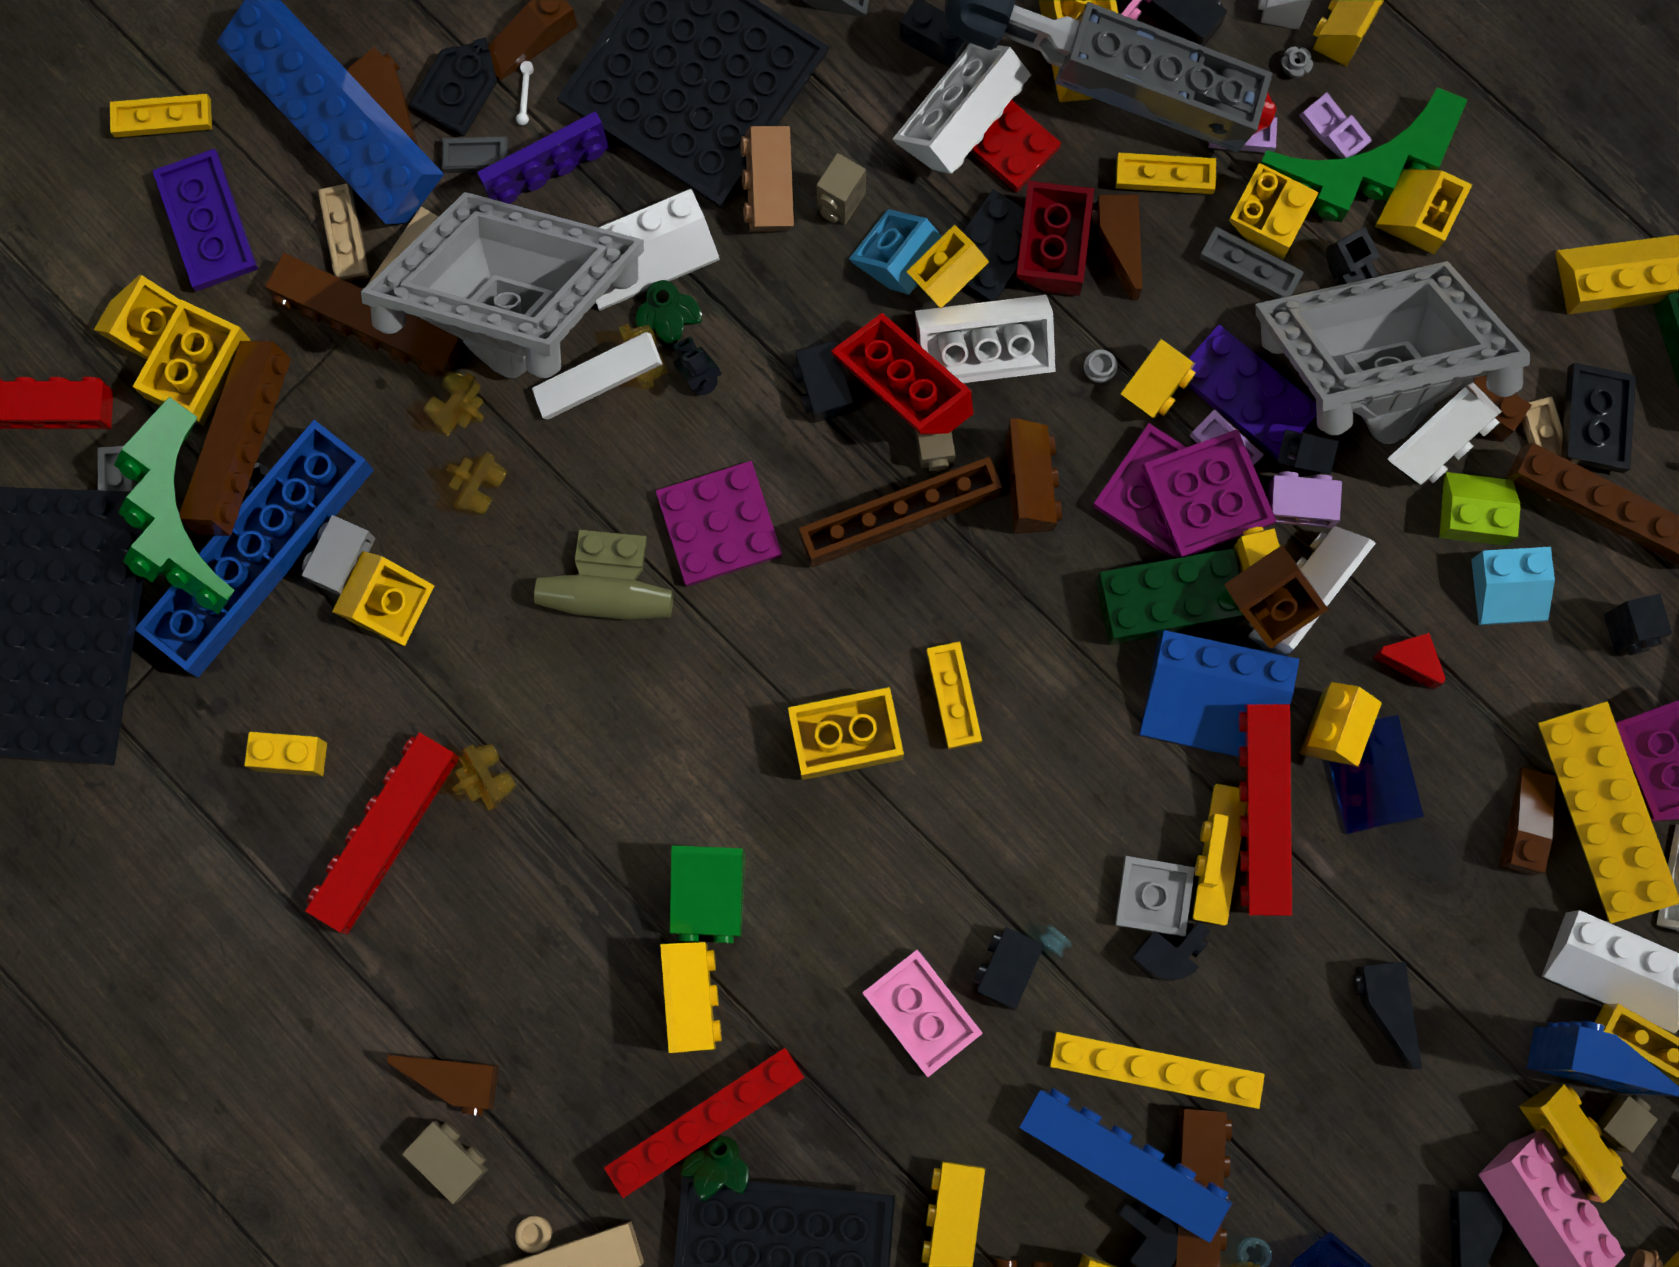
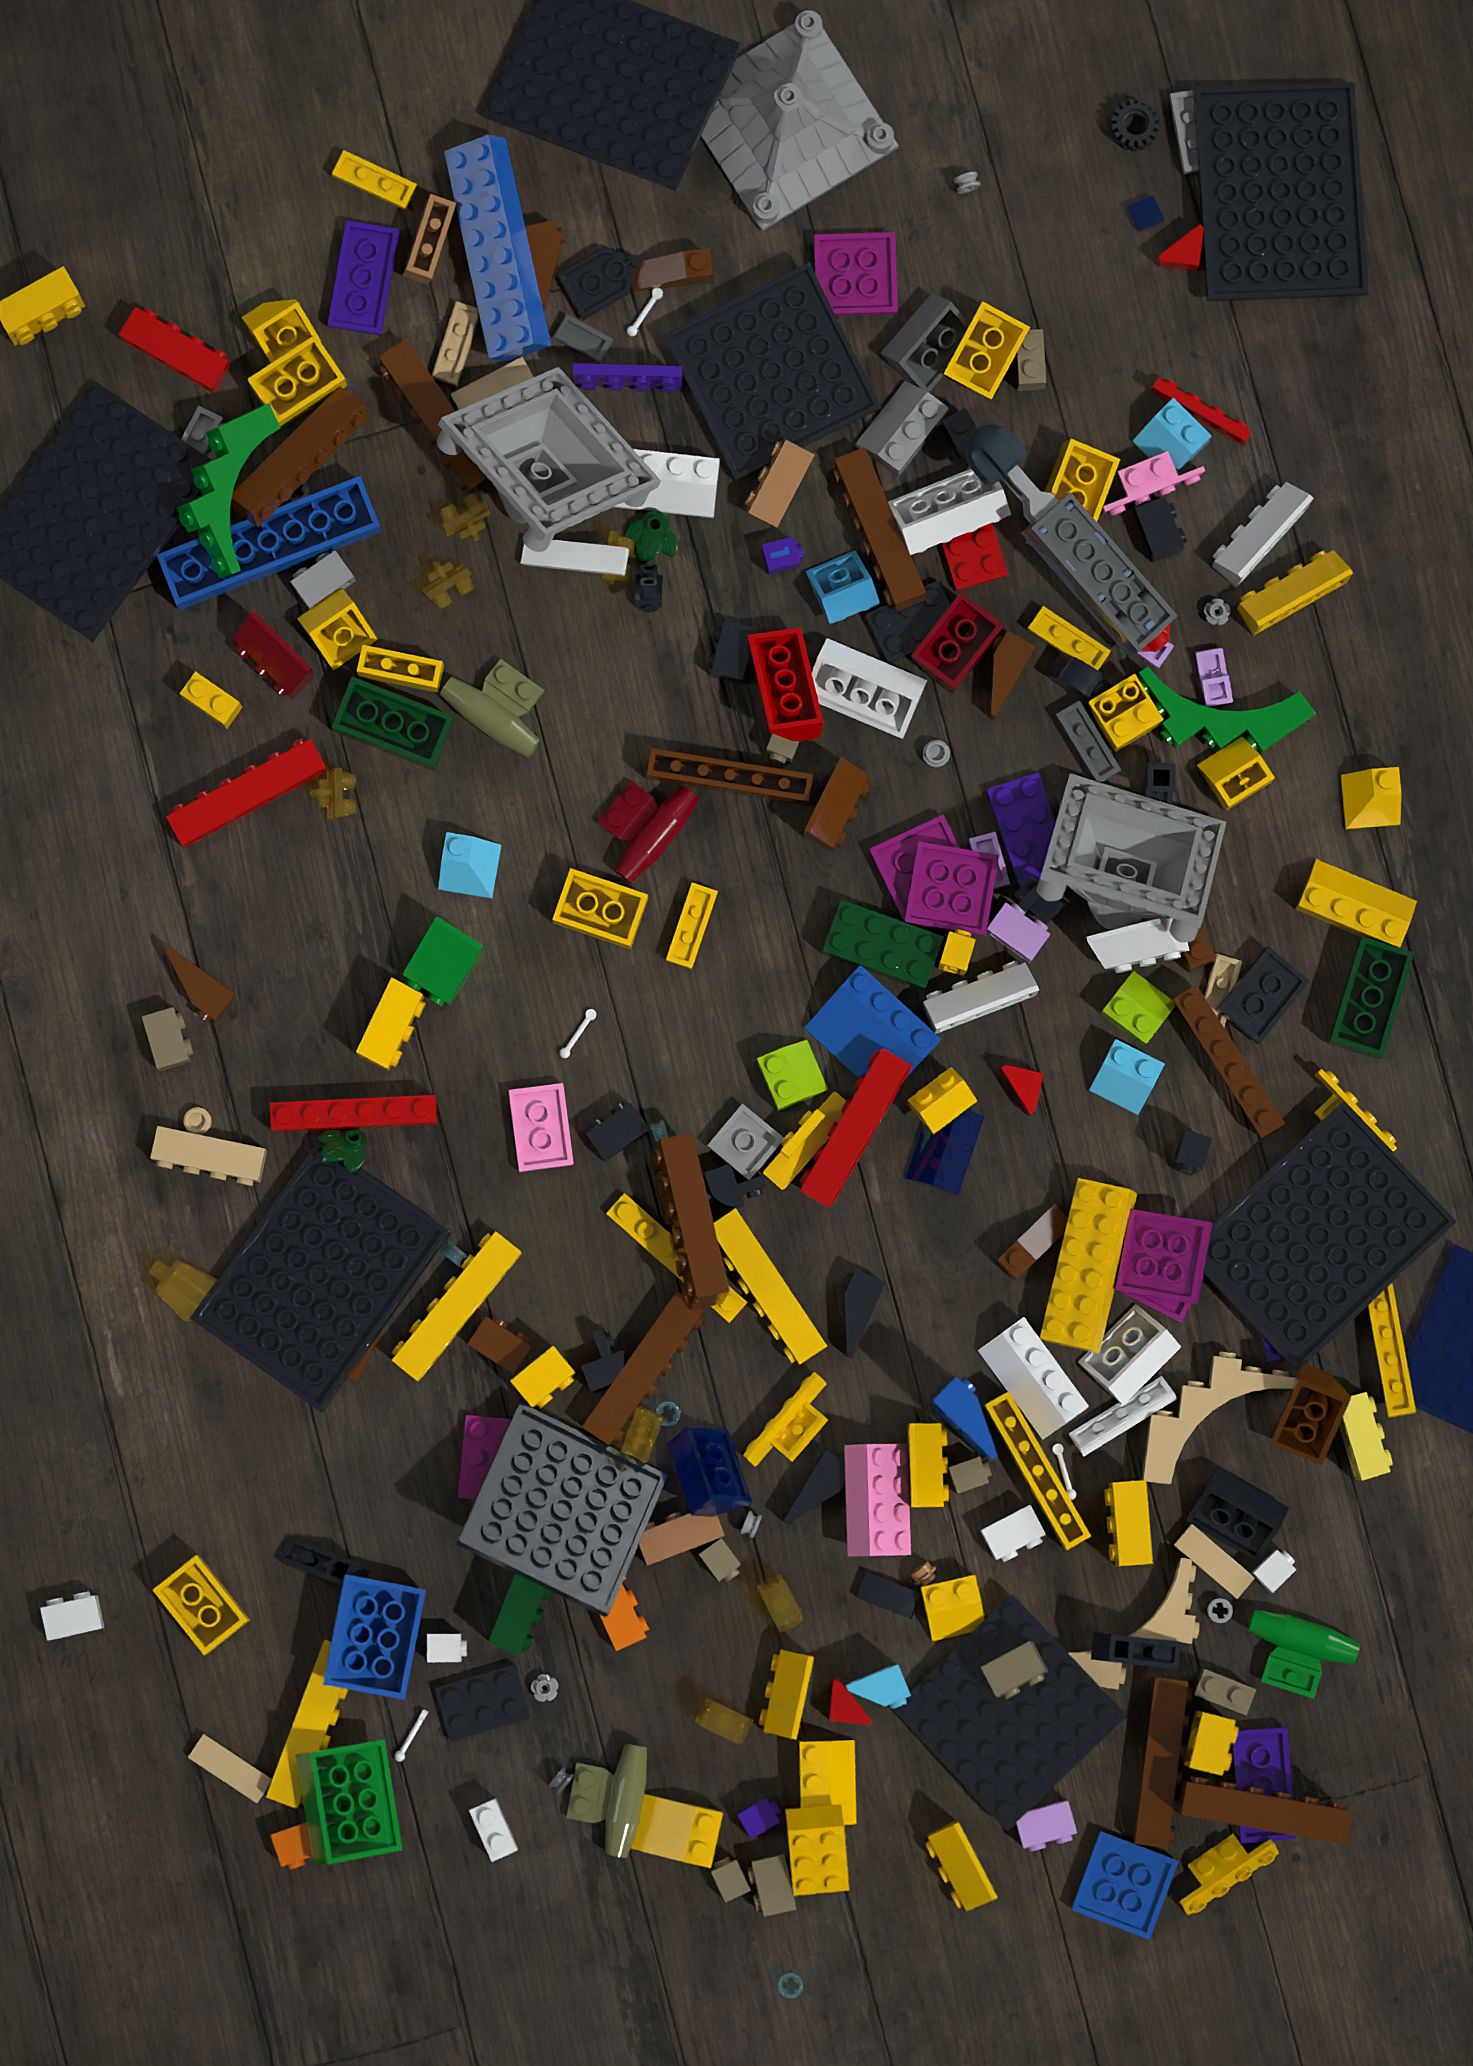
camera: 25 degrees right, 5 degrees up
magenta plate [656,461,783,587] -> none
dark tan brick [816,153,866,225] -> none
yellow brick [906,225,989,308] -> none
blue brick [1019,1087,1233,1243] -> none
yellow brick [1121,339,1196,418] -> none
reddish brown brick [1224,545,1329,649] -> none
none -> dark red slope [233,611,315,699]
none -> dark green brick [332,677,455,771]
none -> yellow brick [357,645,444,693]
none -> medium nougat brick [402,194,456,285]
none -> medium azure slope [438,832,502,899]
none -> clear light blue bush [441,1242,468,1267]
none -> white hinge [559,1009,596,1058]
none -> dark red plate [597,780,700,883]
none -> reddish brown brick [651,1133,729,1310]
none -> yellow brick [714,1208,827,1365]
none -> yellow bracket [743,1372,828,1466]
none -> lime slope [757,1040,828,1111]
none -> dark purple brick [762,536,804,575]
none -> reddish brown brick [832,447,926,612]
none -> light grey slope [855,381,949,477]
none -> black brick [1047,652,1114,702]
none -> yellow slope [1341,767,1401,829]

